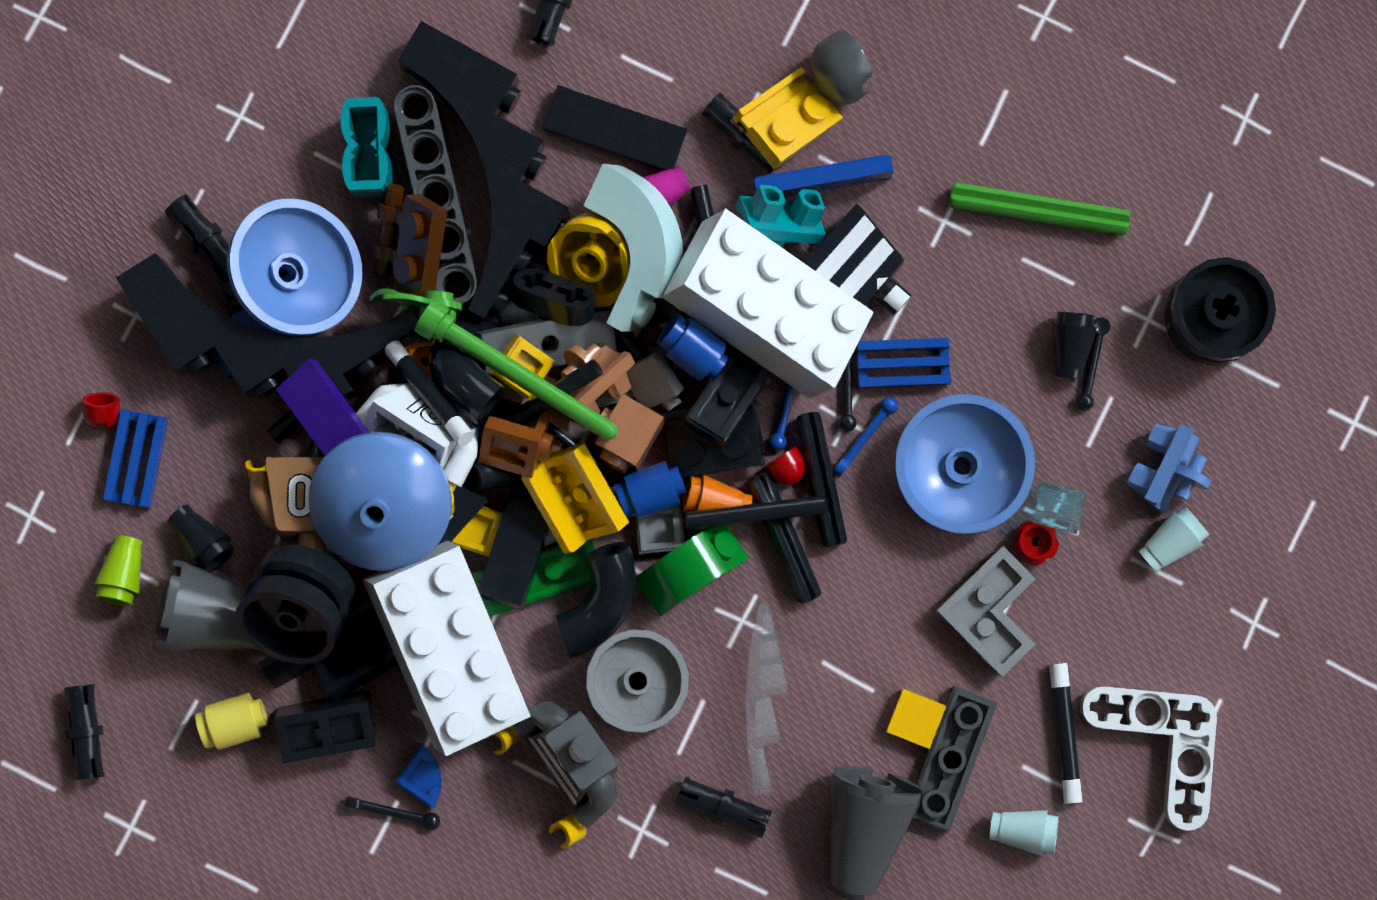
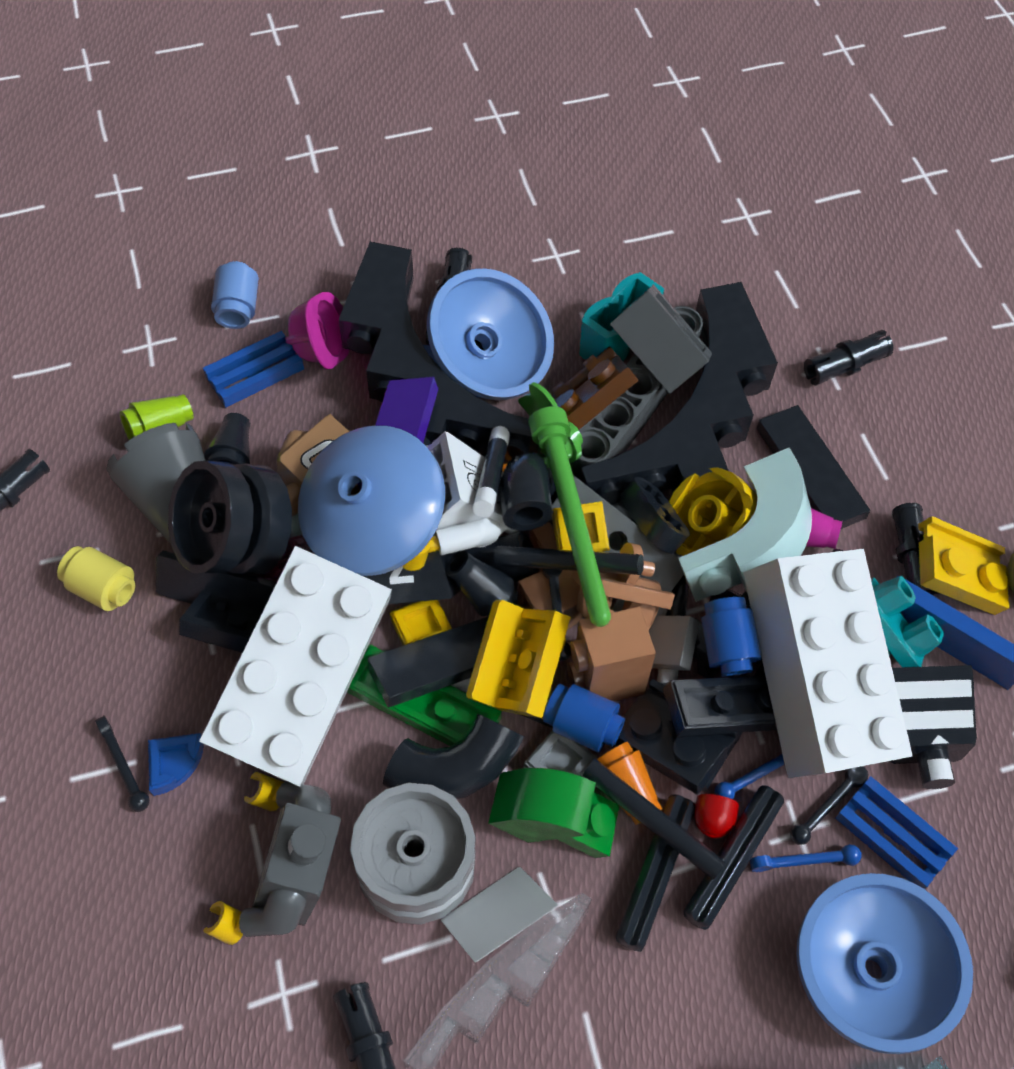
camera: 45 degrees right, 25 degrees down
red hinge [82,392,120,429] -> none
black hinge [274,690,377,764] -> none
dark orange bracket [478,414,555,478] -> none
none -> medium blue brick [211,261,259,329]
none -> dark pink piece [285,292,349,369]
none -> white sticker [441,867,558,962]
none -> dark grey hinge [610,284,712,394]

